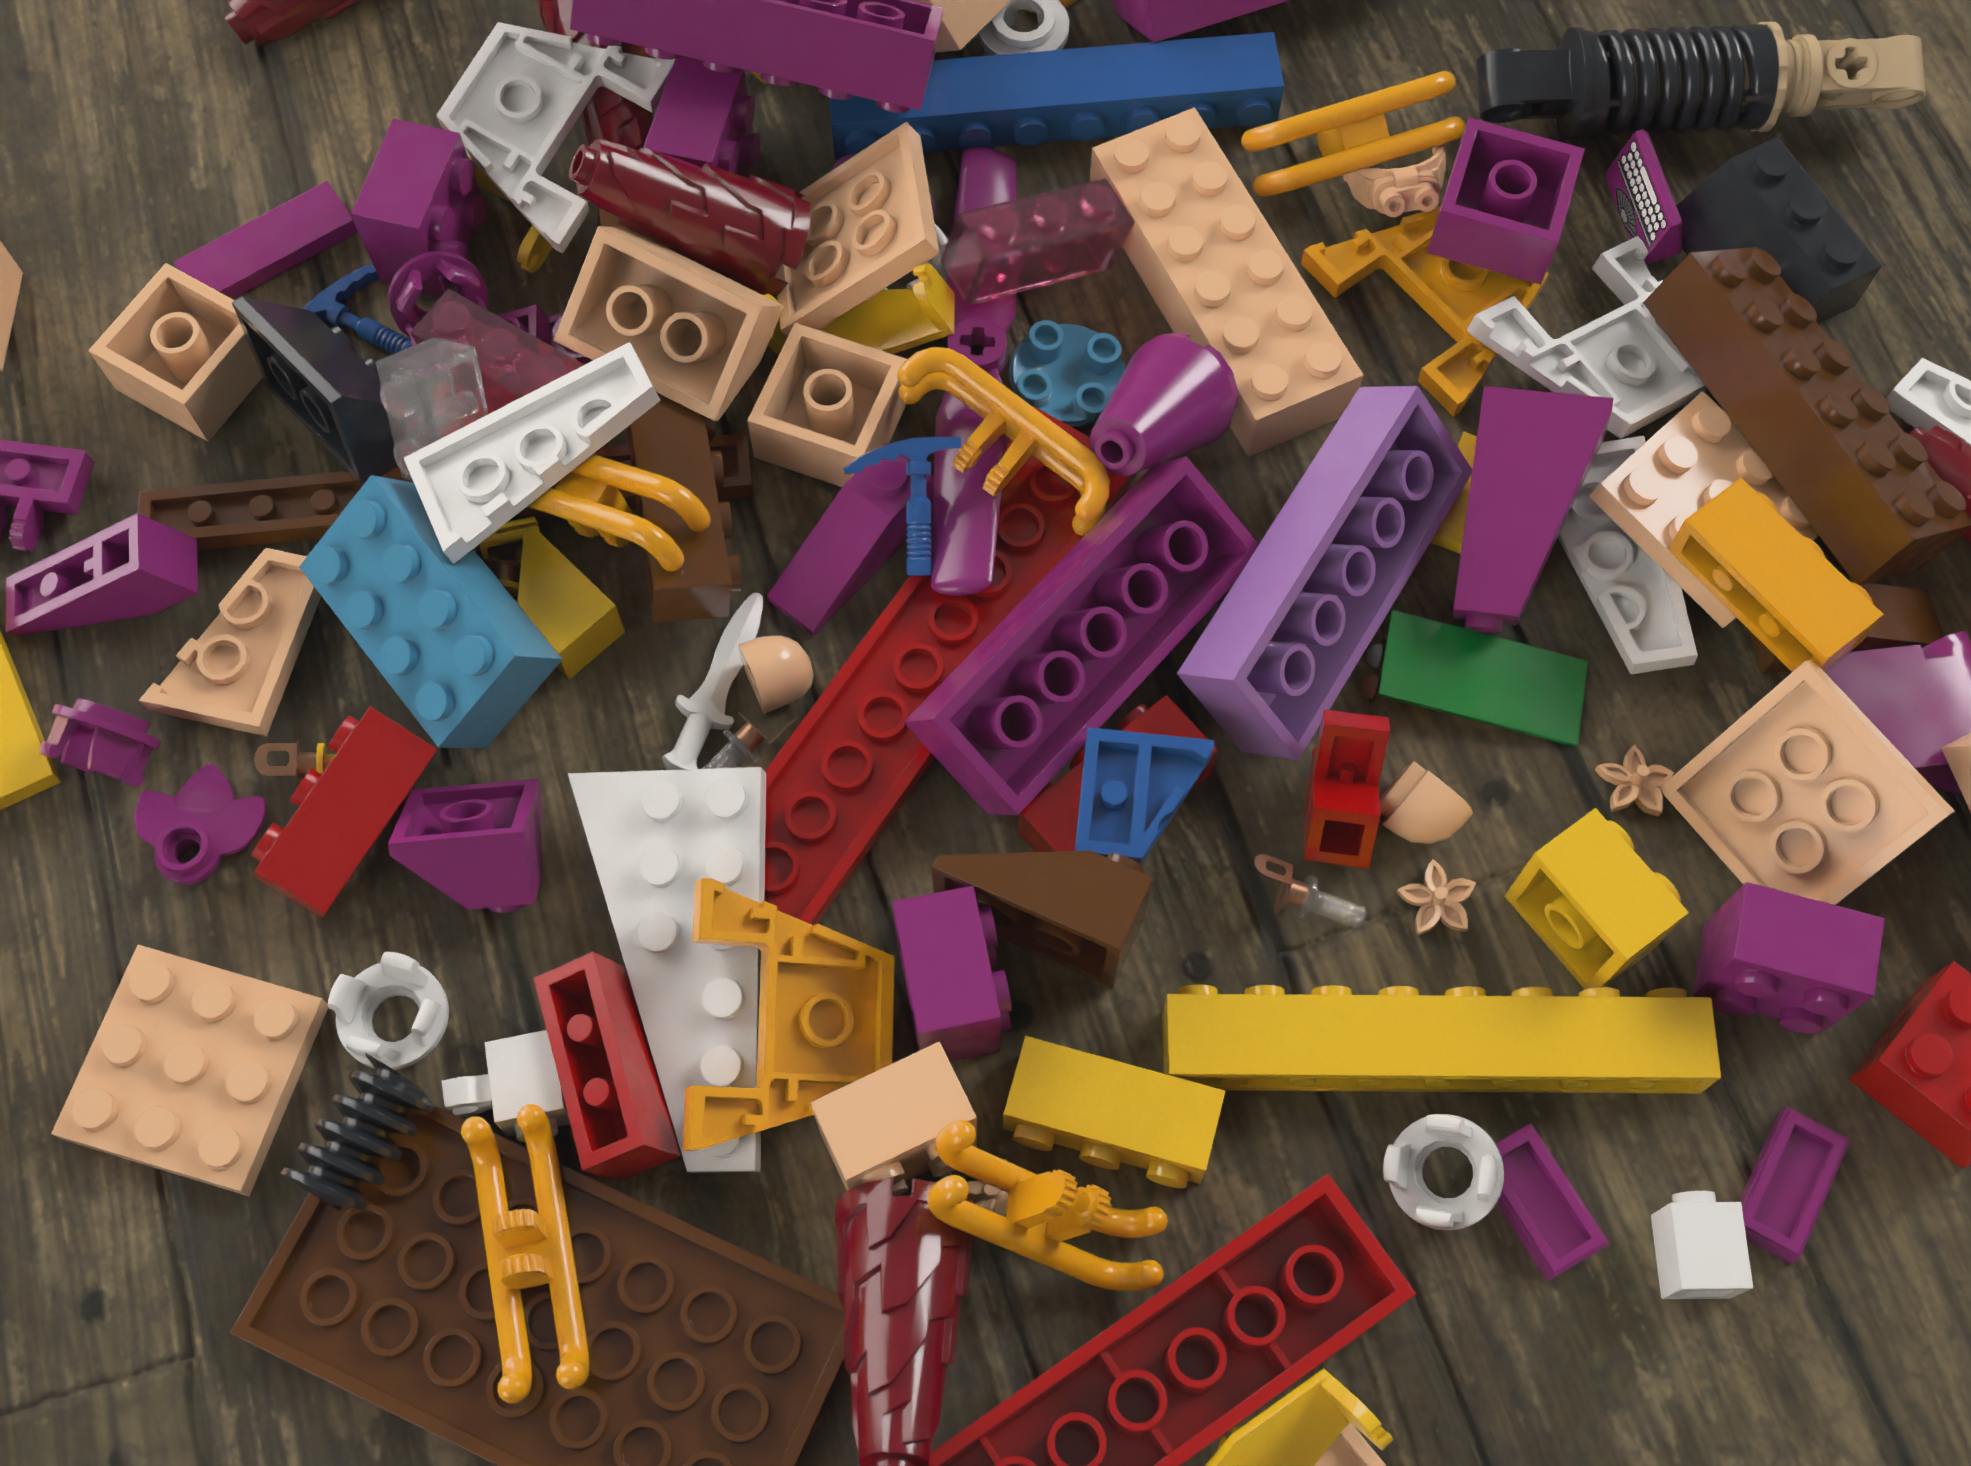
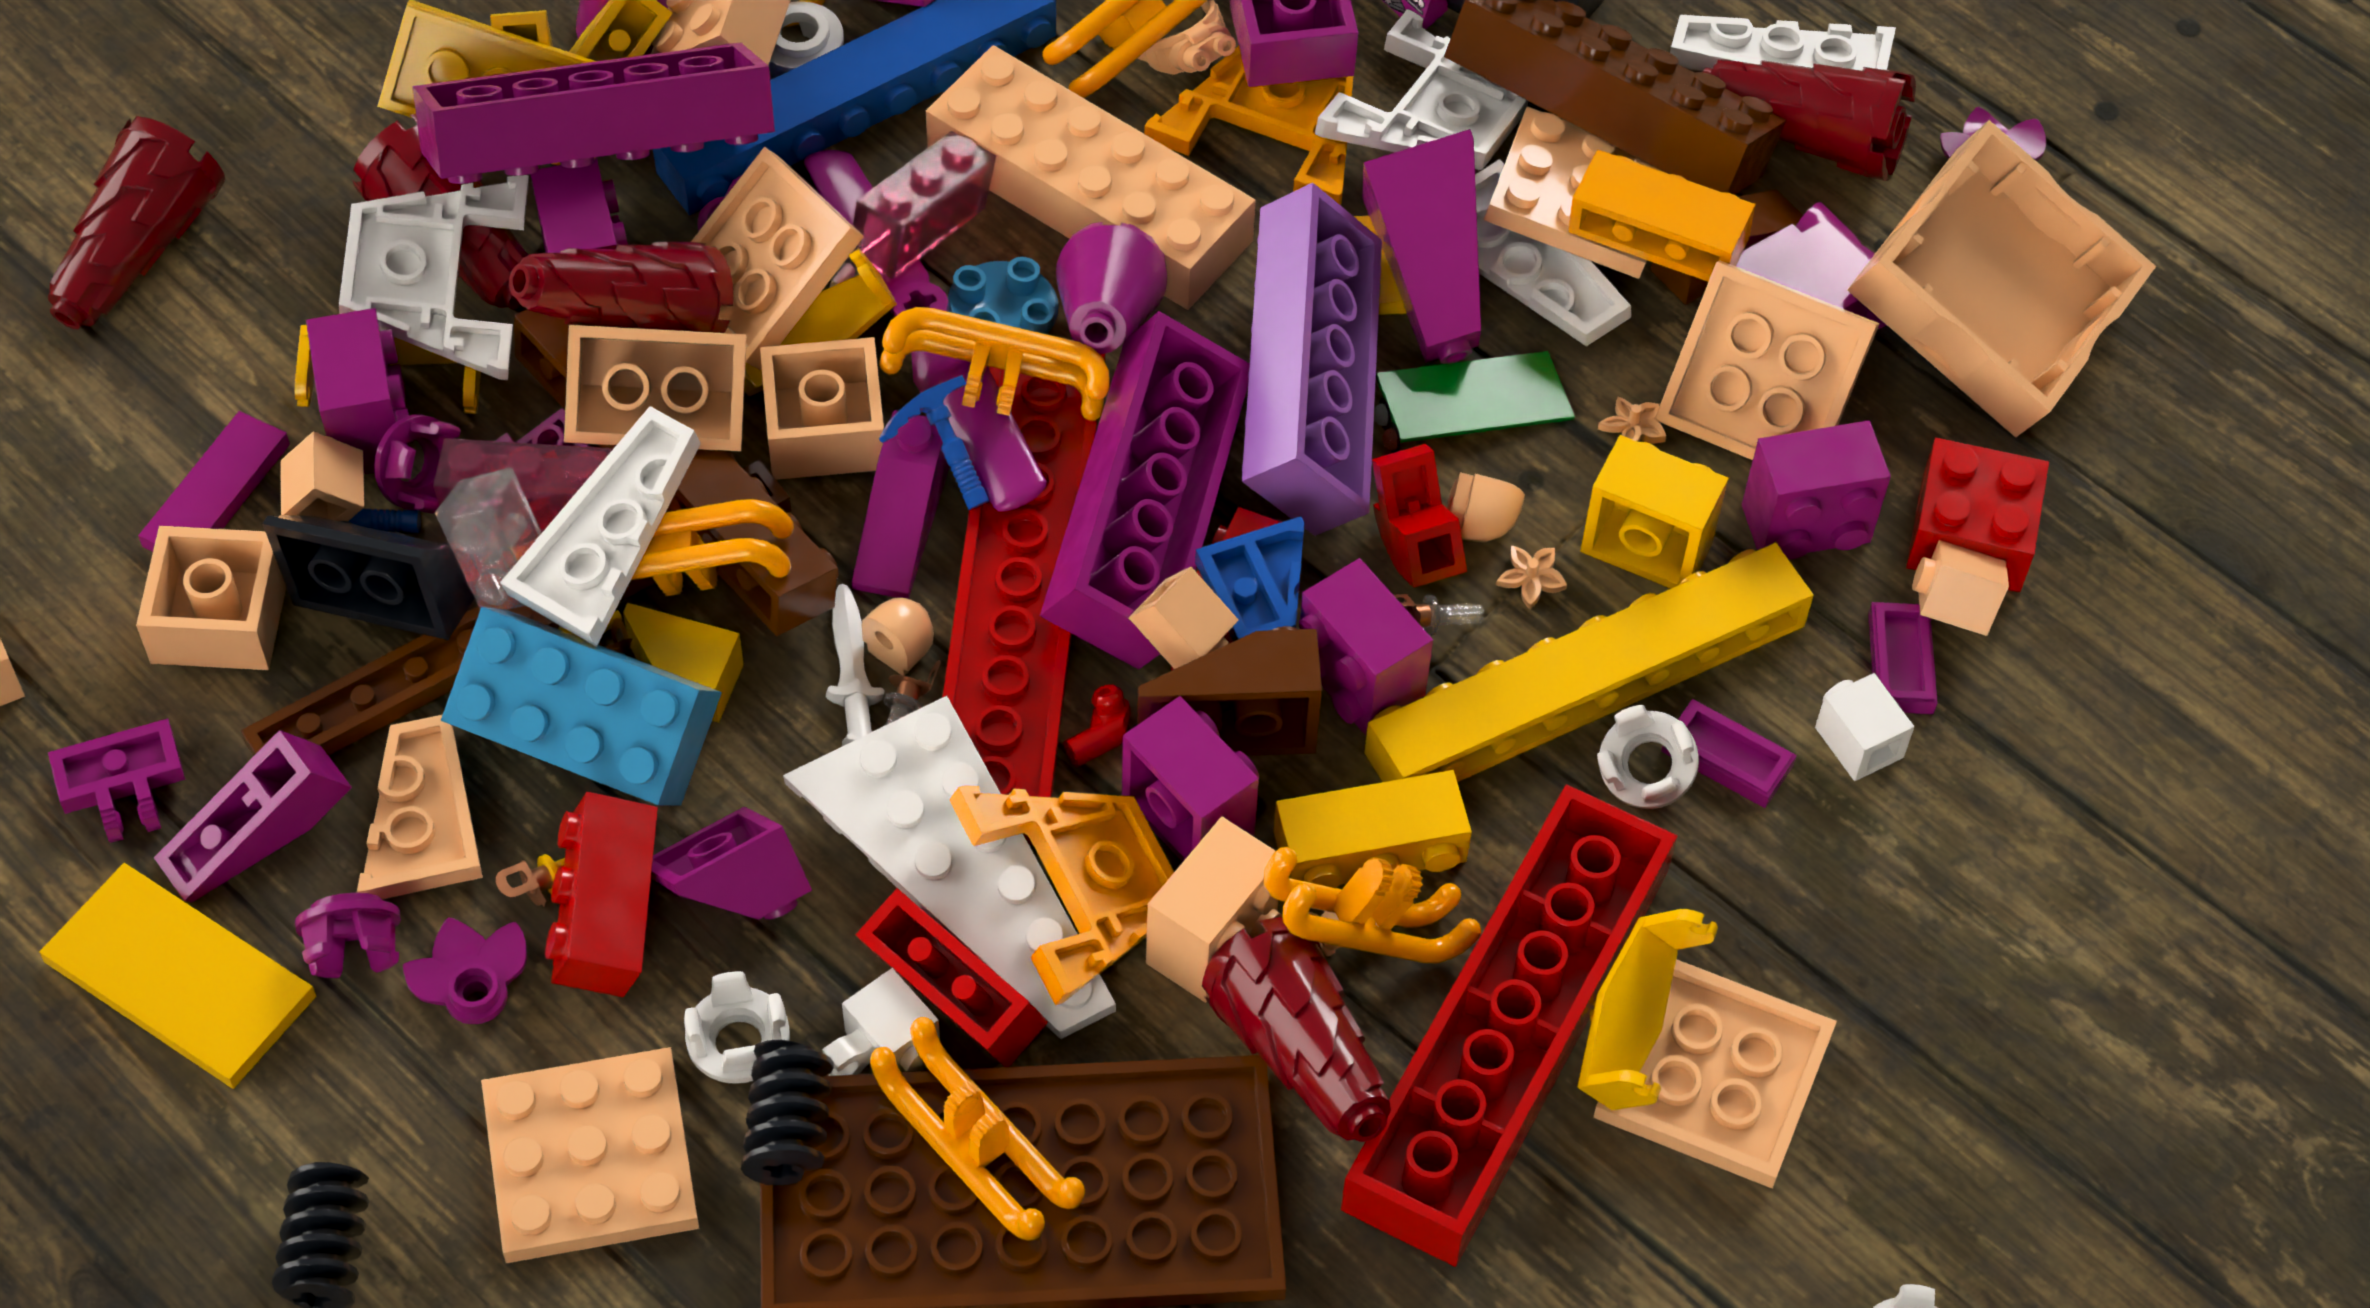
camera: 30 degrees left, 10 degrees down
none -> light nougat brick [281,431,364,521]
none -> red arm [1063,684,1131,767]
none -> light nougat brick [1129,567,1239,669]
none -> magenta brick [1299,558,1433,736]
none -> light nougat brick [1912,540,2009,636]

